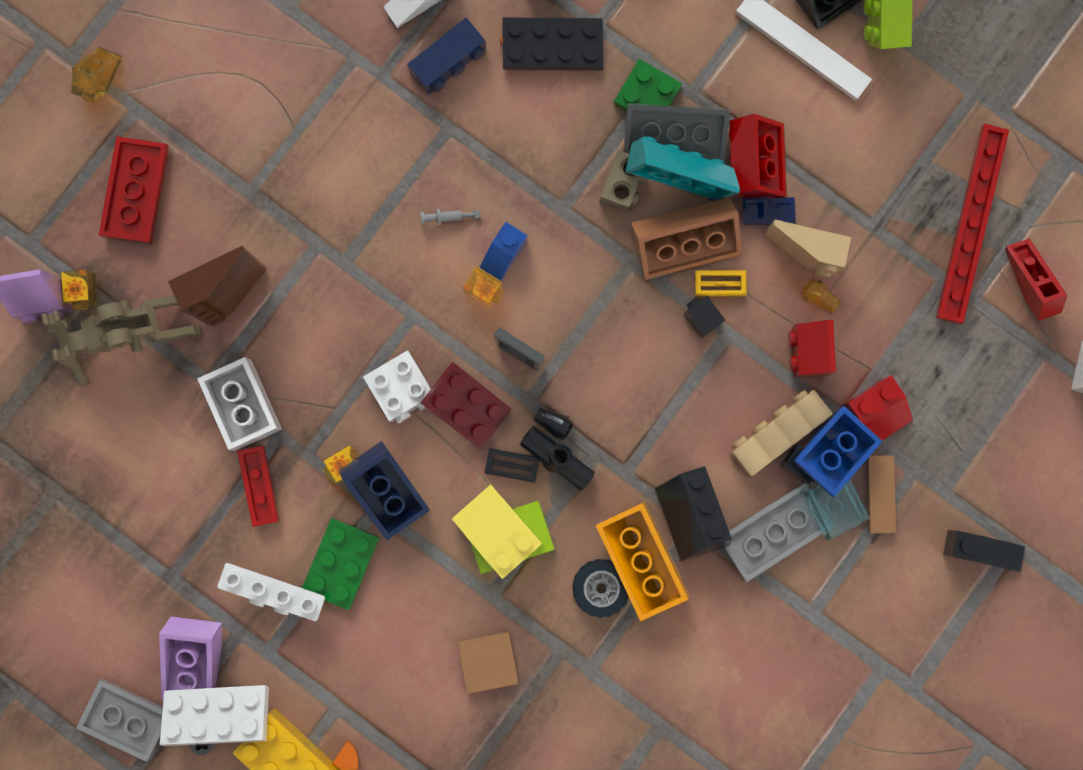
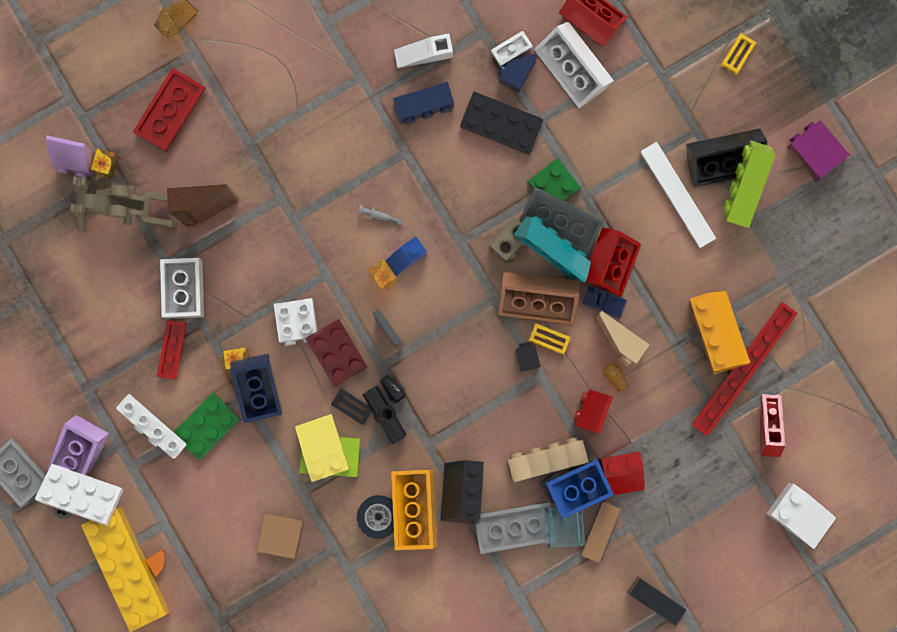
camera: 25 degrees right, 0 degrees up
none -> light orange slope [689,291,750,375]

